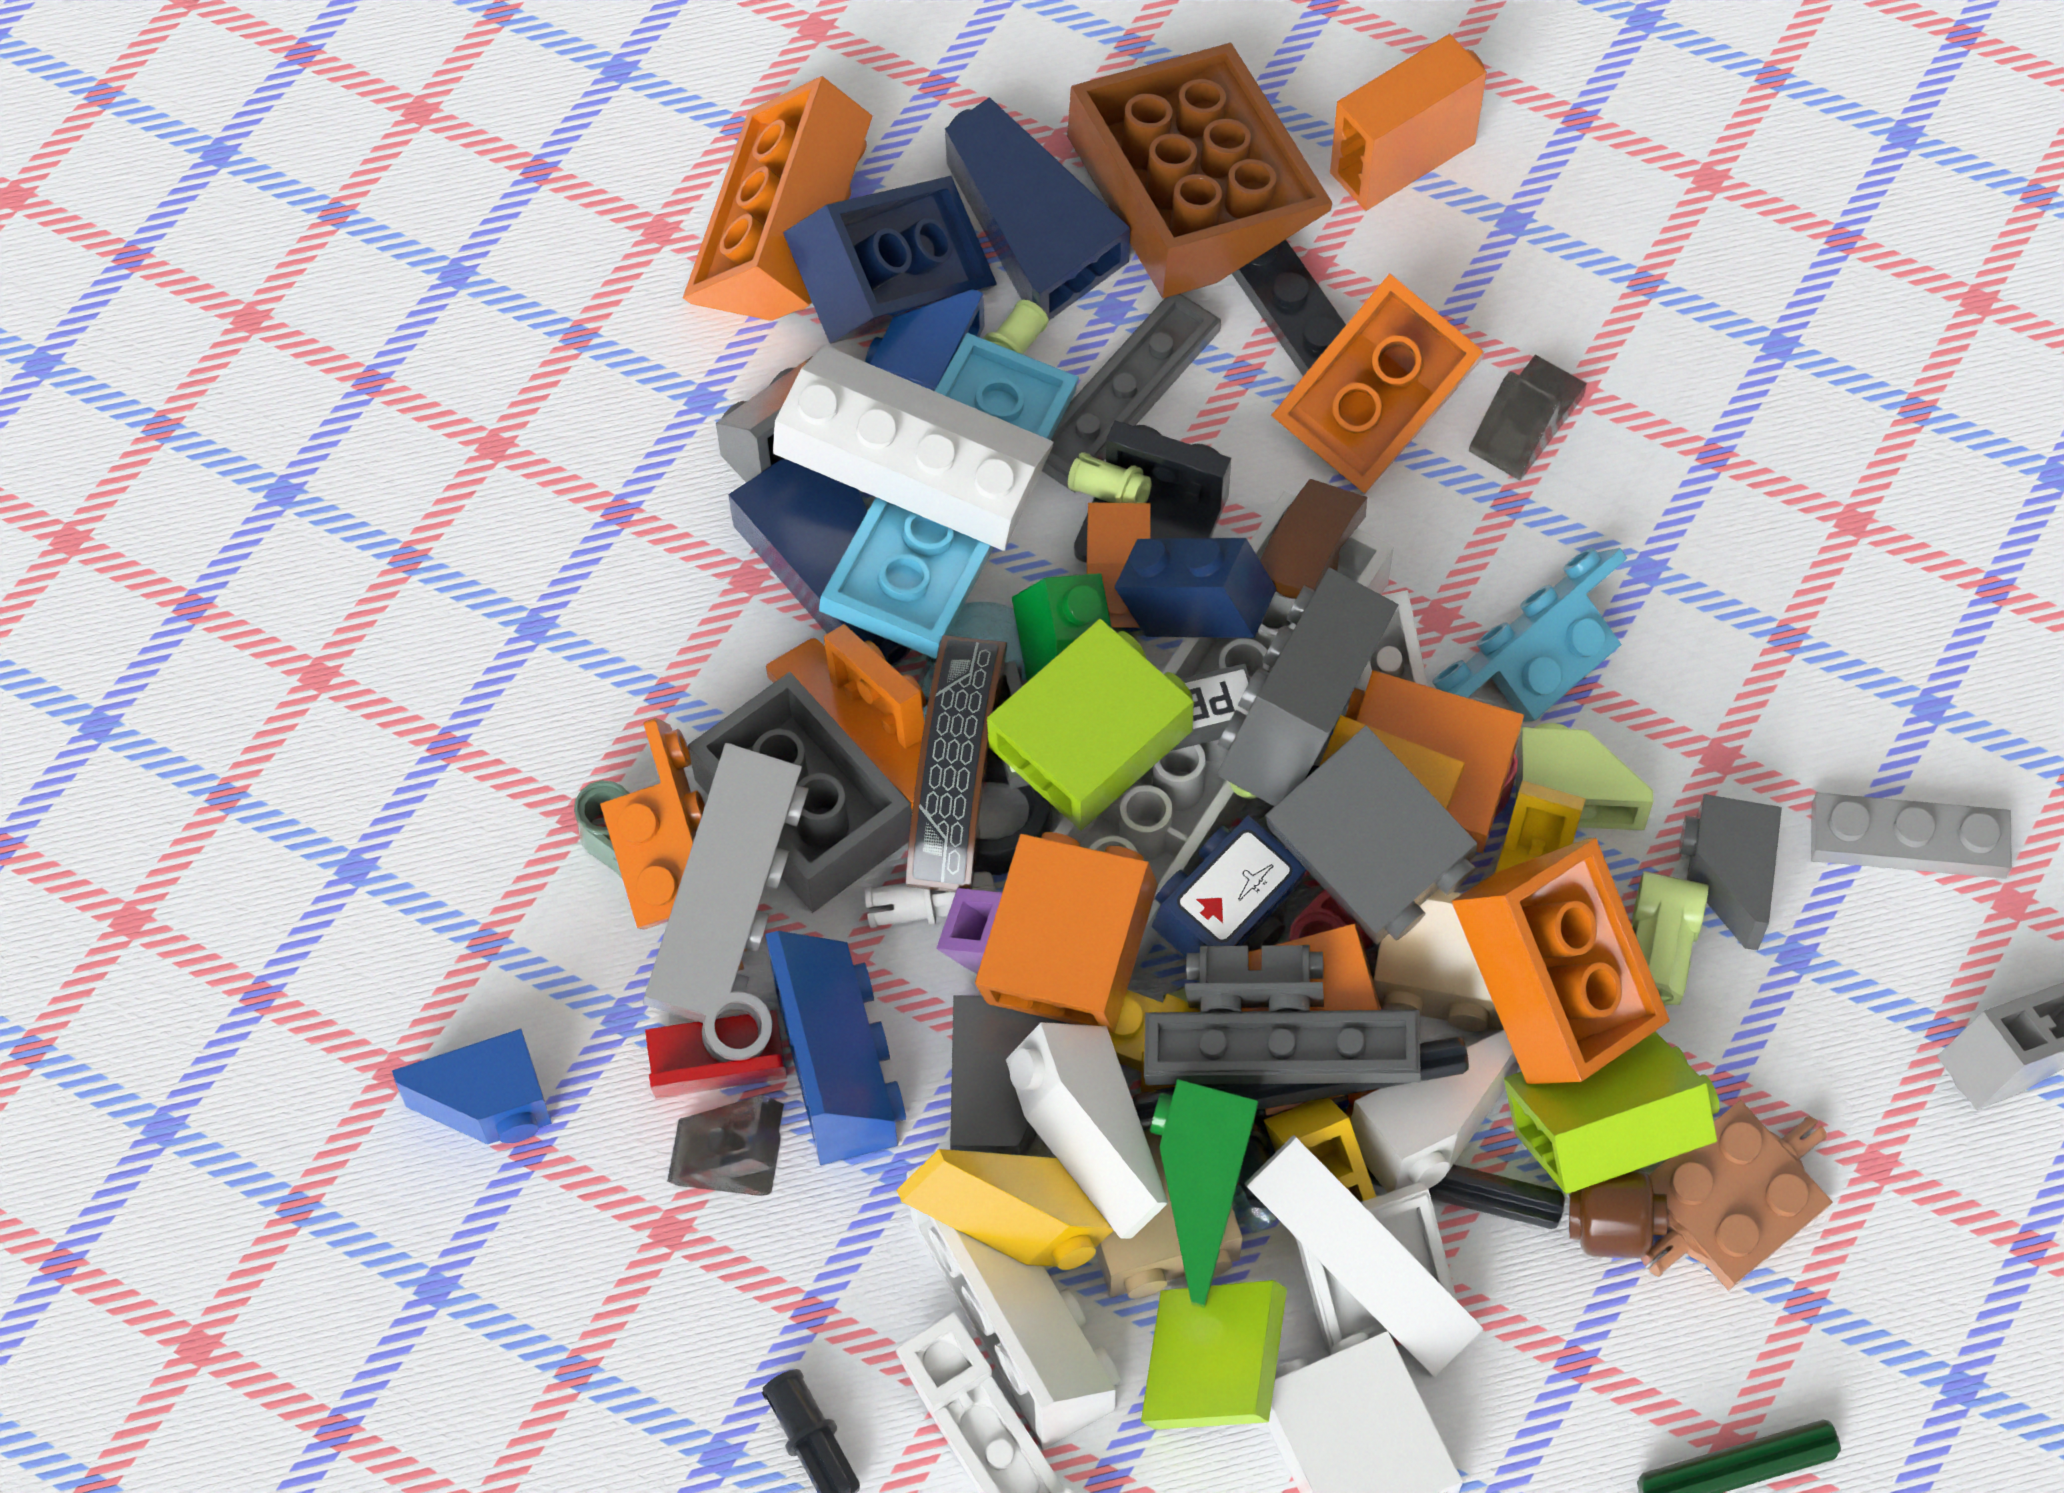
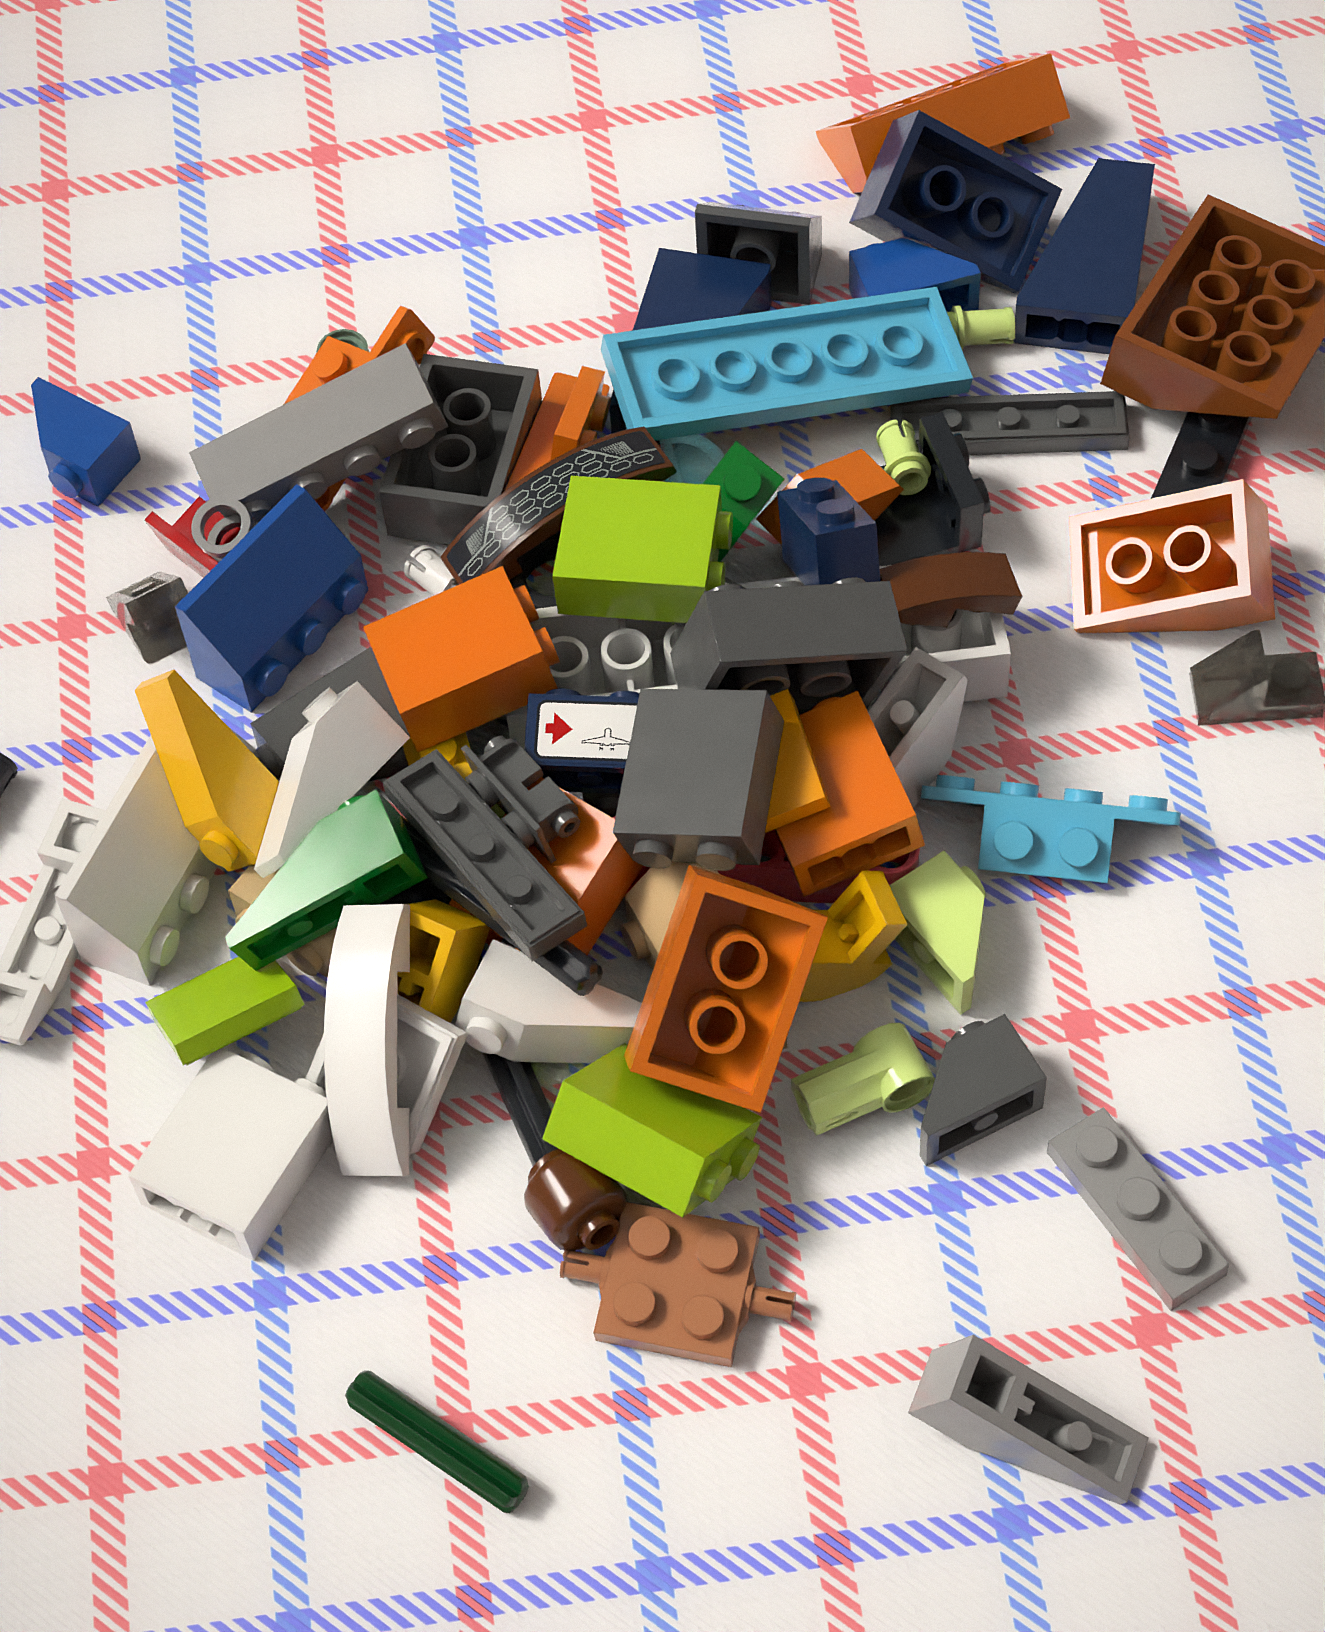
camera: 55 degrees right, 5 degrees down
white slope [773,345,1054,551] -> none

